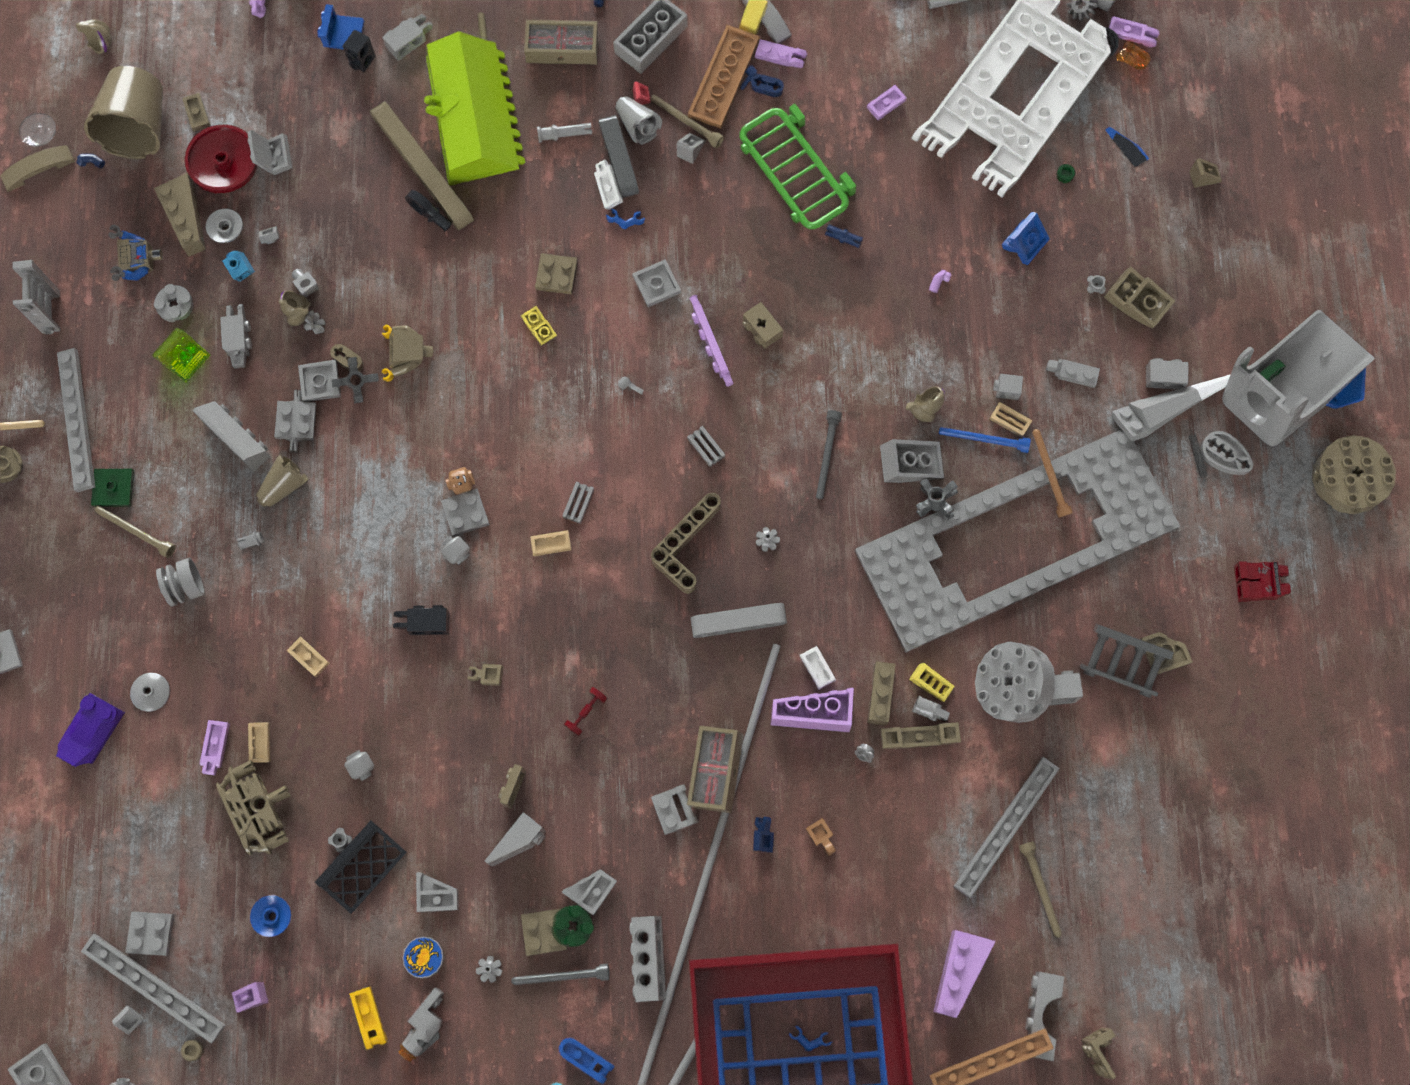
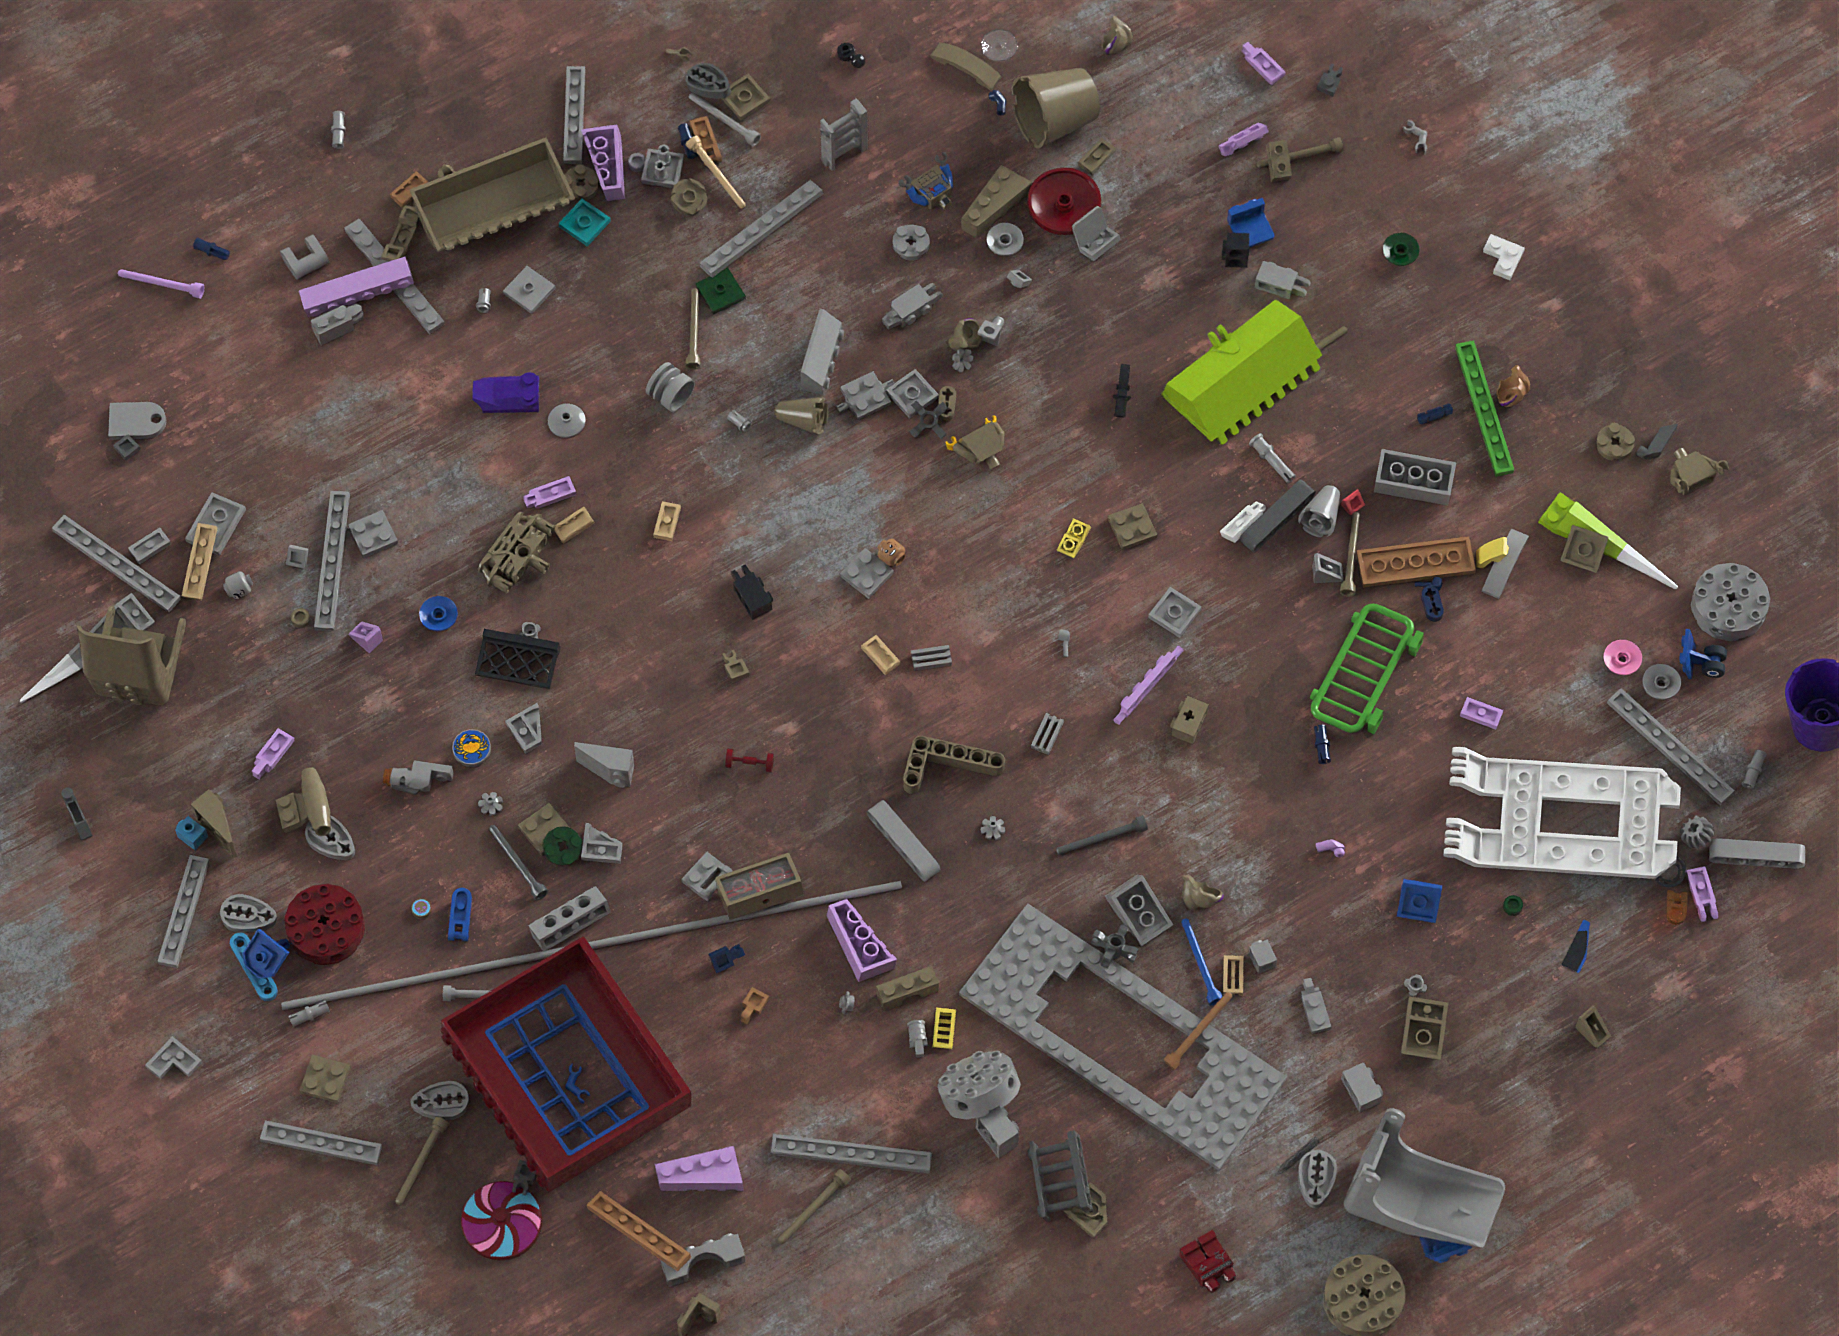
camera: 60 degrees right, 10 degrees down
clear neon green slope [152,328,210,383] -> none
dark azure brick [222,251,255,281] -> none
light grey head [344,750,374,781] -> none
yellow plate [350,987,387,1050] -> none
dark tan beam [370,101,474,231] -> none
light grey head [441,536,470,565] -> none
dark tan plate [498,764,526,809] -> none
brick [524,20,598,64] -> none
blue arm [606,209,645,229] -> none
lavender hinge [755,39,807,68] -> none
white plate [800,646,836,690] -> none
dark tan slope [880,722,961,749] -> none
light grey plate [1111,375,1230,442] -> none
dark green beam [1259,359,1286,382] -> none

